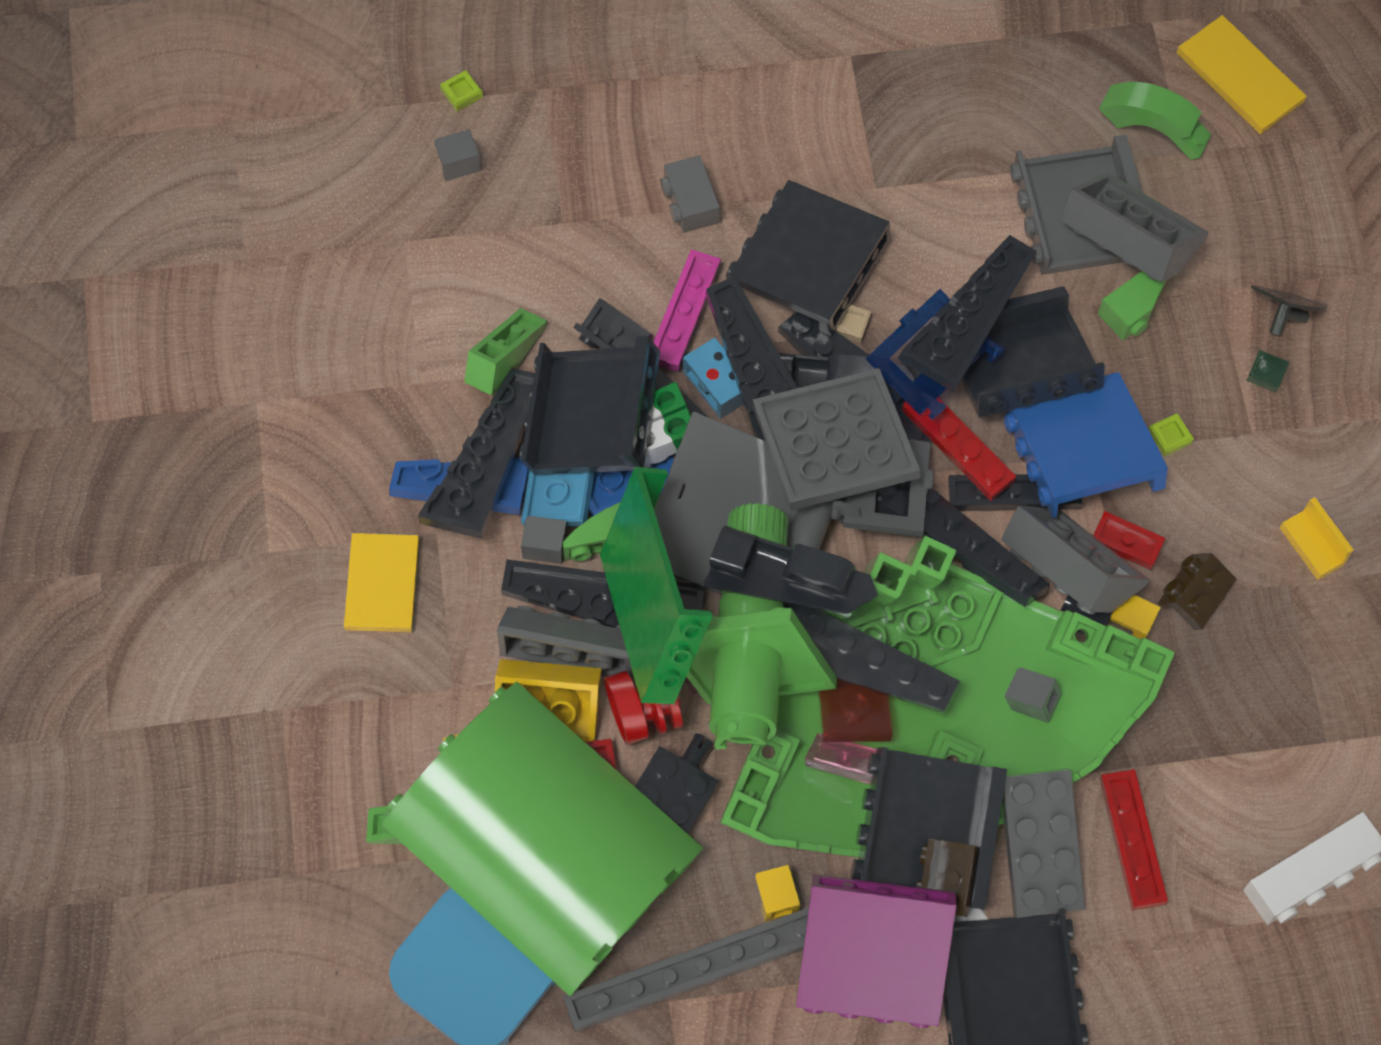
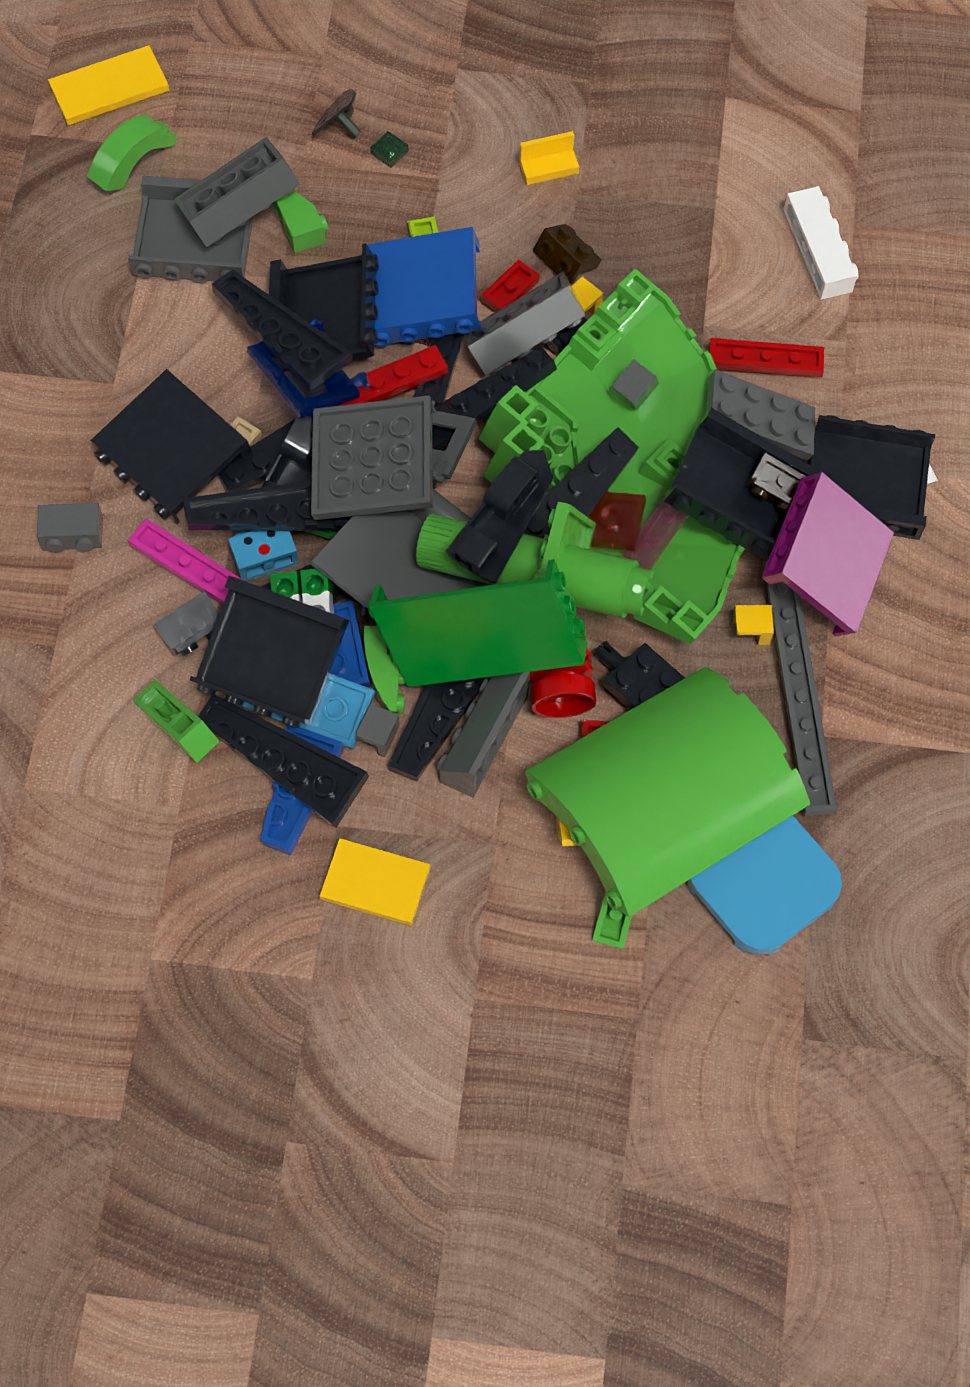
camera: 75 degrees left, 0 degrees up
yellow slope [494,659,602,742] -> none

